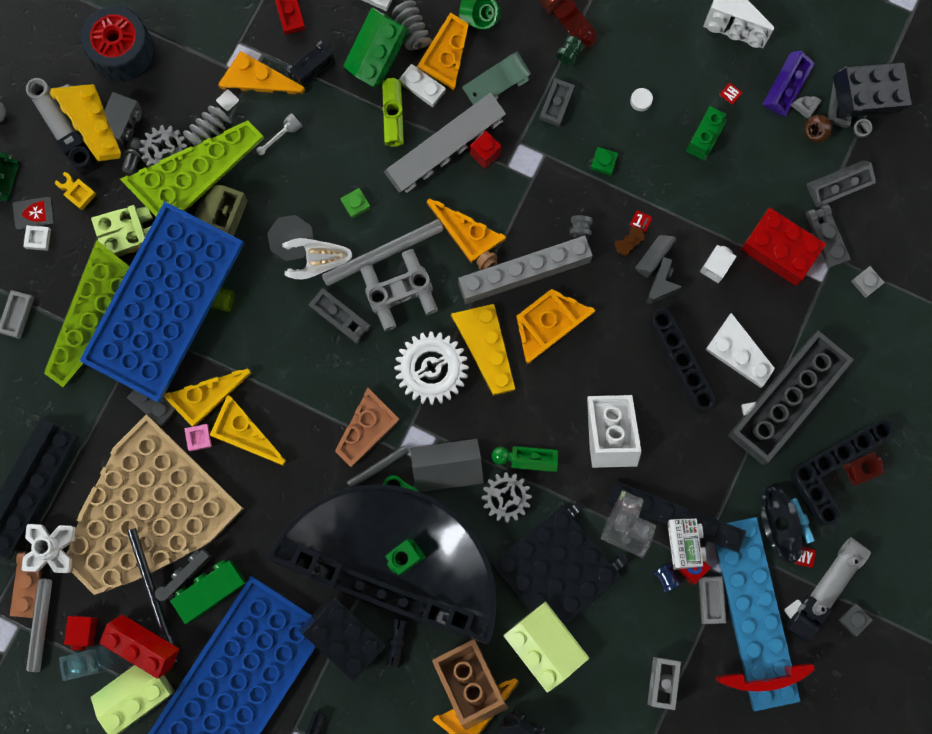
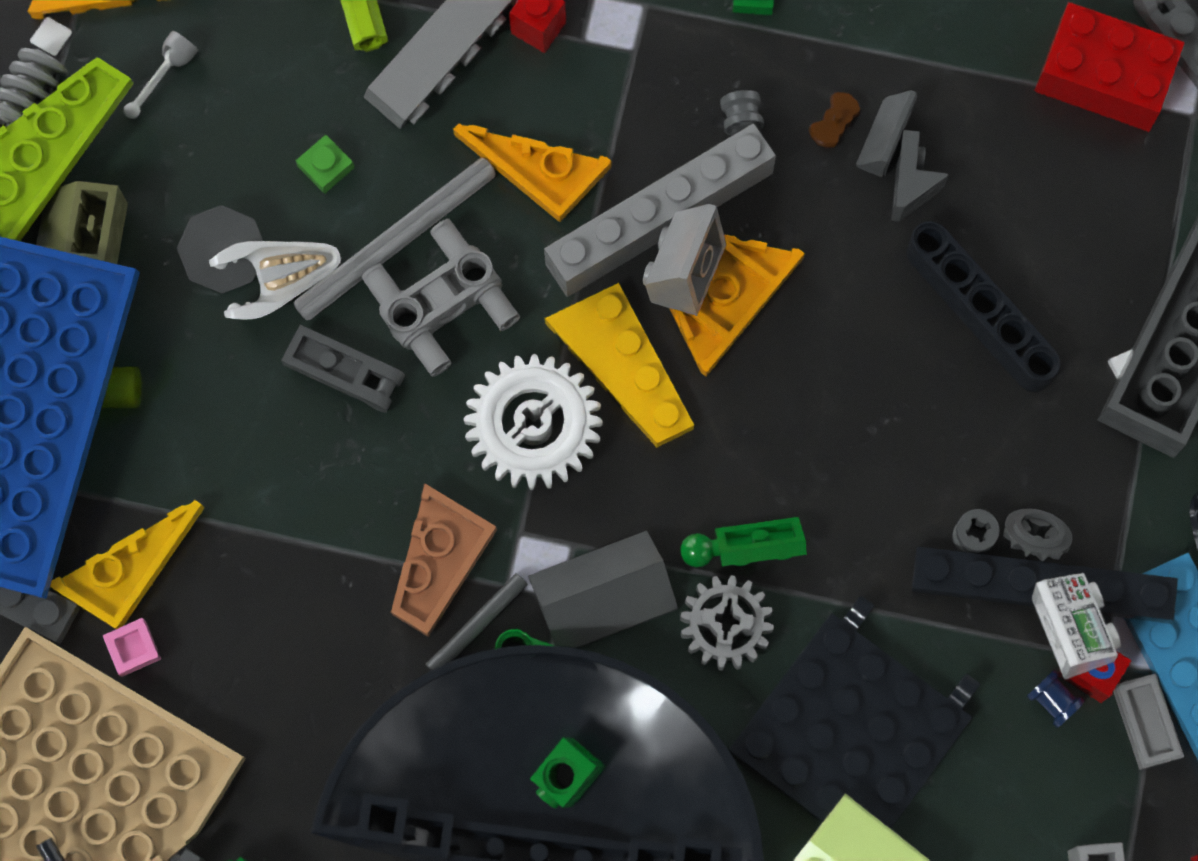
camera: 10 degrees left, 5 degrees down
yellow wing [210,395,286,466] -> none
medium nougat plate [477,251,497,270] -> none
white slope [587,395,641,468] -> none
clear brick [600,490,656,558] -> none
red sticker [630,211,652,232] -> none
white brick [700,245,737,283] -> none
white wing [705,313,775,388] -> none
none -> light grey slope [643,204,726,316]
none -> dark grey wheel [952,509,1000,555]
none -> dark grey gear [1003,508,1072,561]

